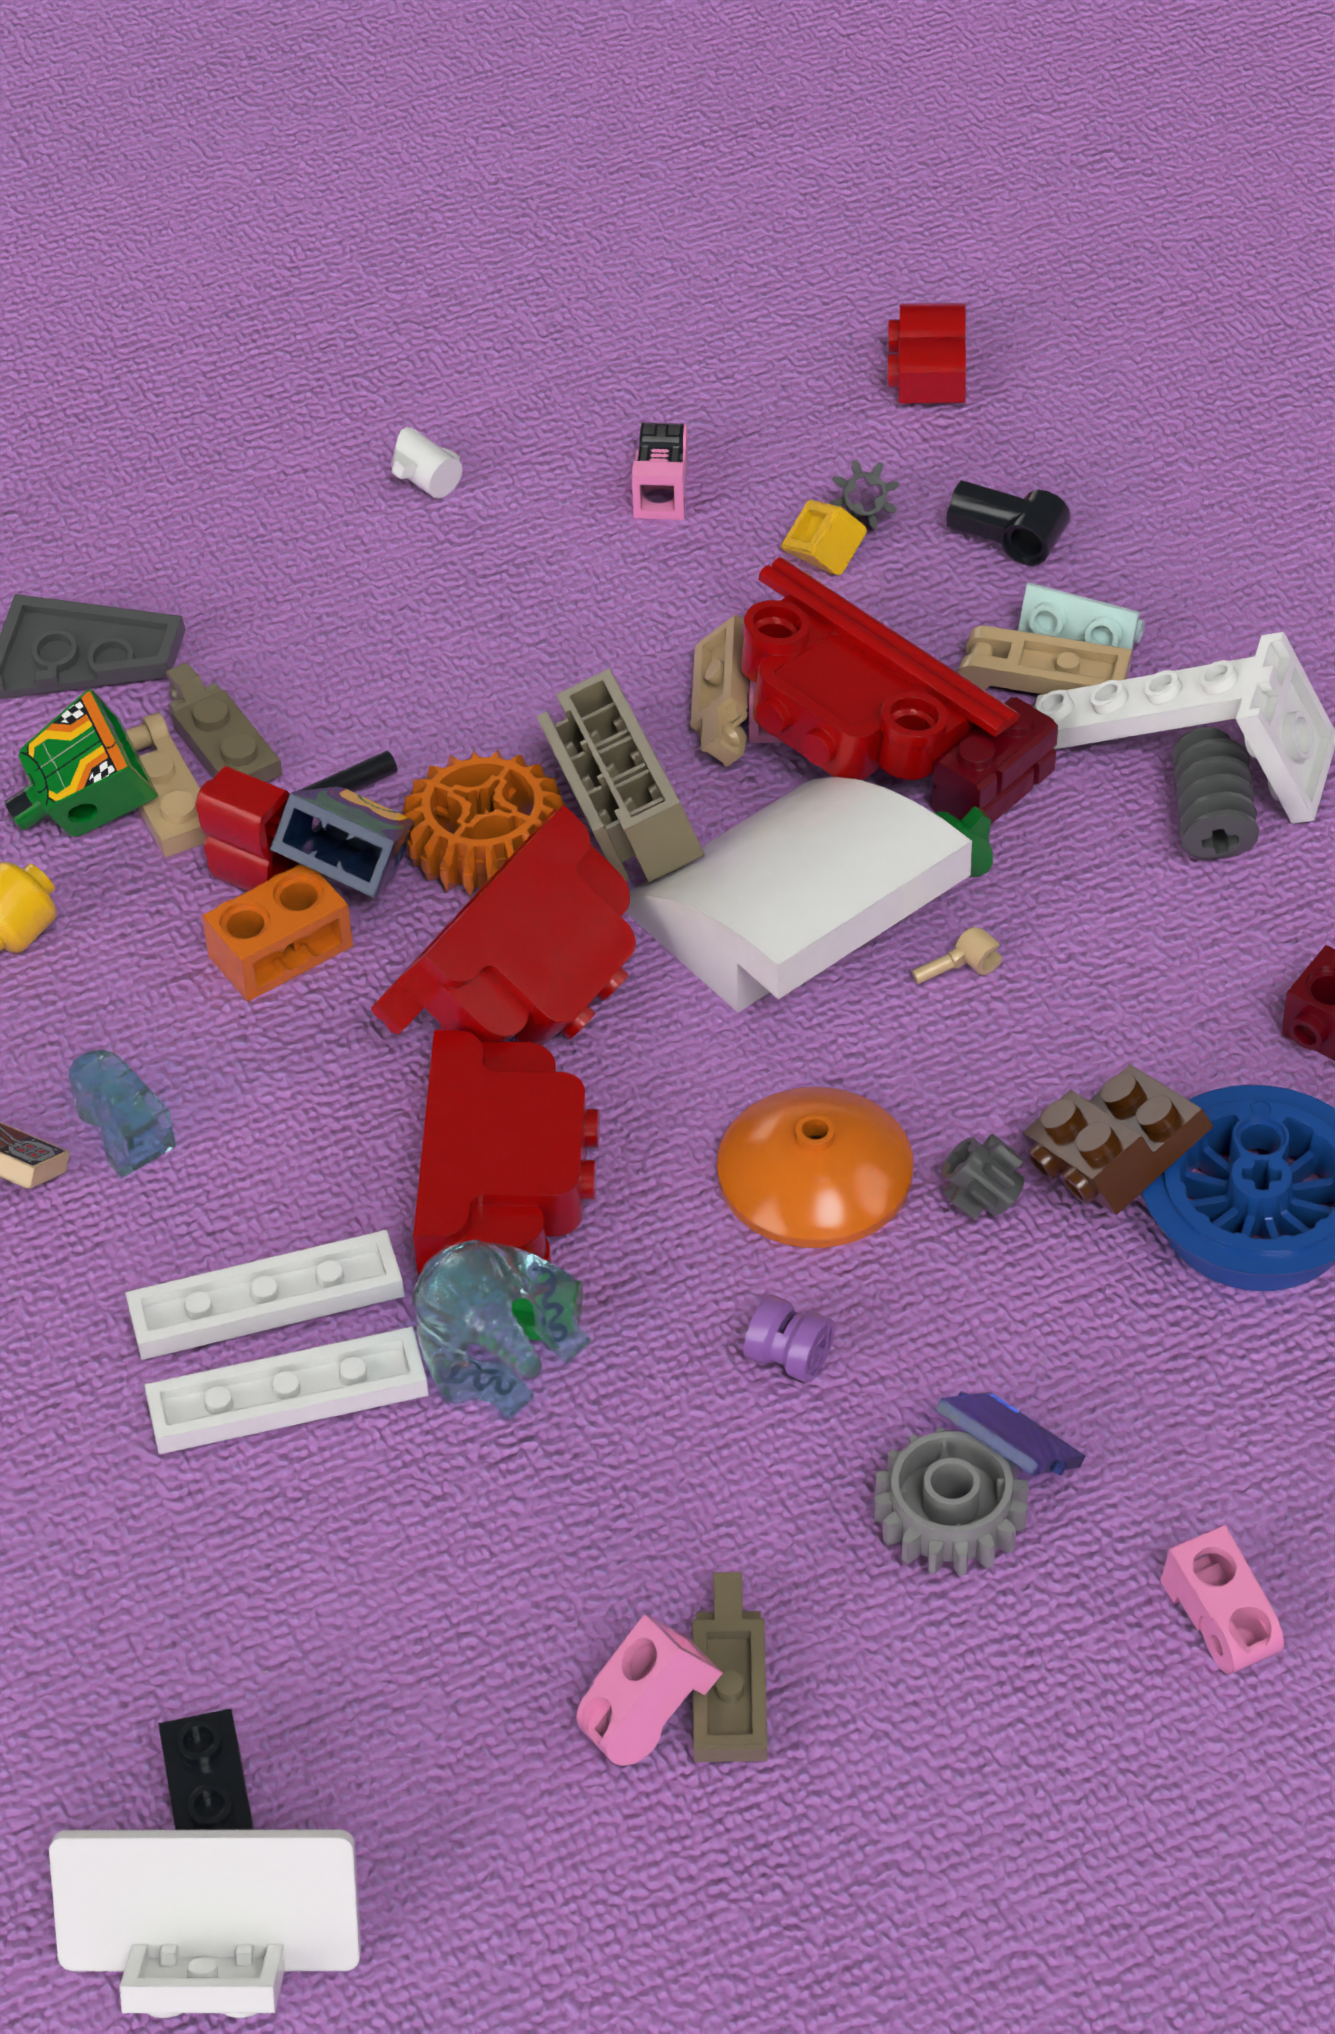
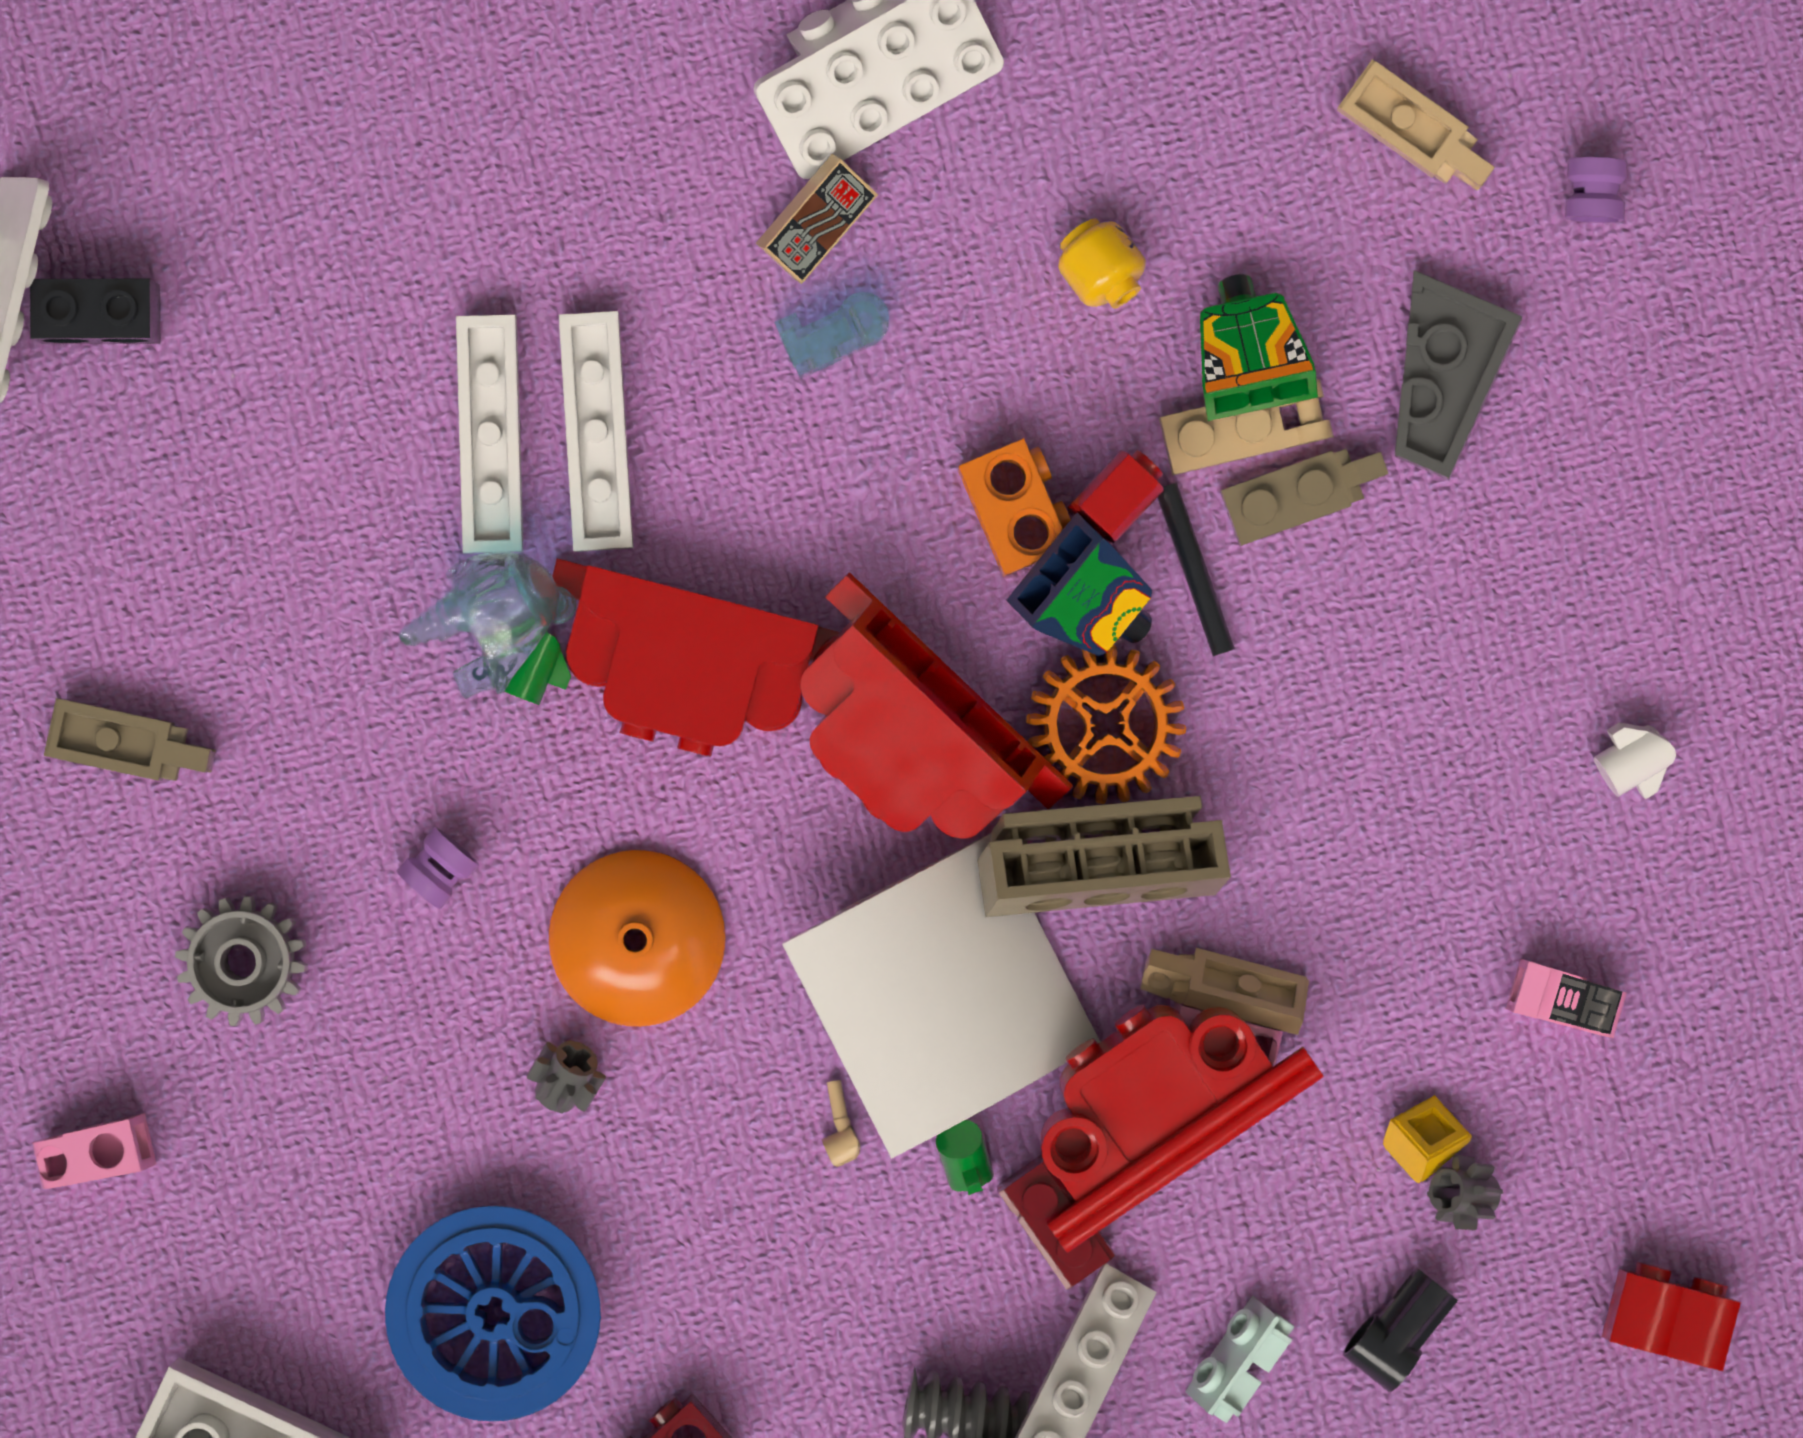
camera: 100 degrees right, 40 degrees up
bright pink leg [576,1613,723,1766] -> none
clear blue piece [935,1391,1086,1475] -> none
tan plate [957,626,1132,694] -> none
reddish brown plate [1023,1064,1214,1215] -> none

